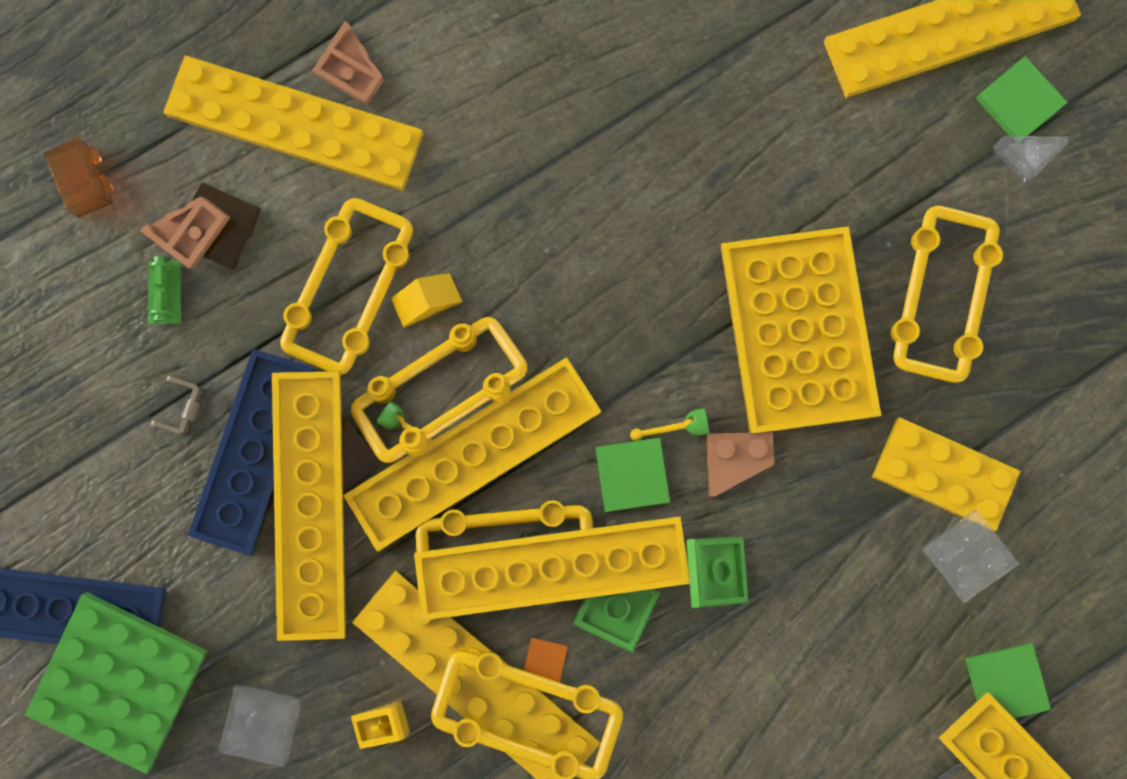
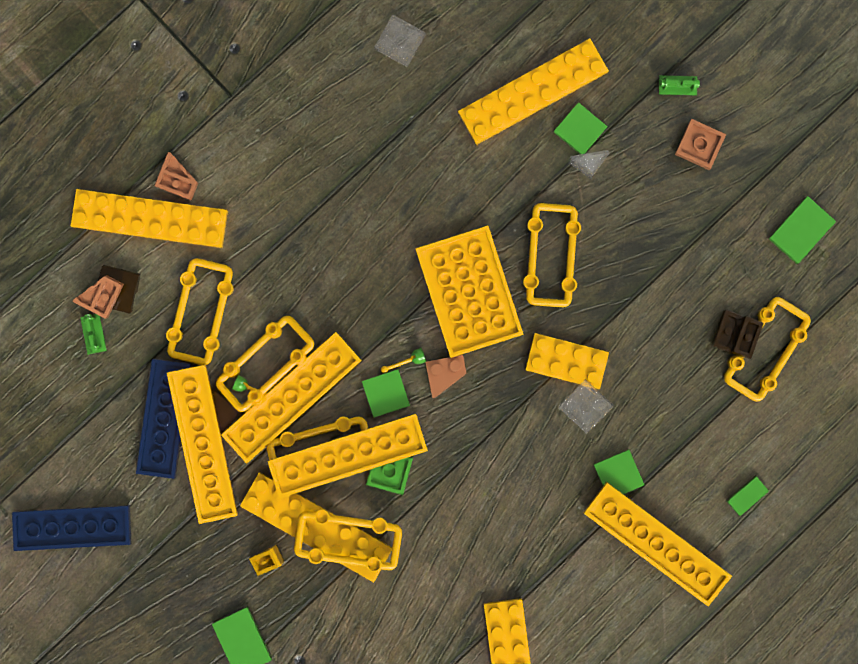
camera: 10 degrees left, 5 degrees up
bright green plate [25,592,207,774] -> none
clear orange brick [43,137,114,218] -> none
dark tan piece [150,376,202,435] -> none
clear plate [218,684,302,767] -> none
yellow slope [391,273,463,328] -> none
orange sticker [524,638,568,682] -> none
bright green tile [687,537,748,608] -> none

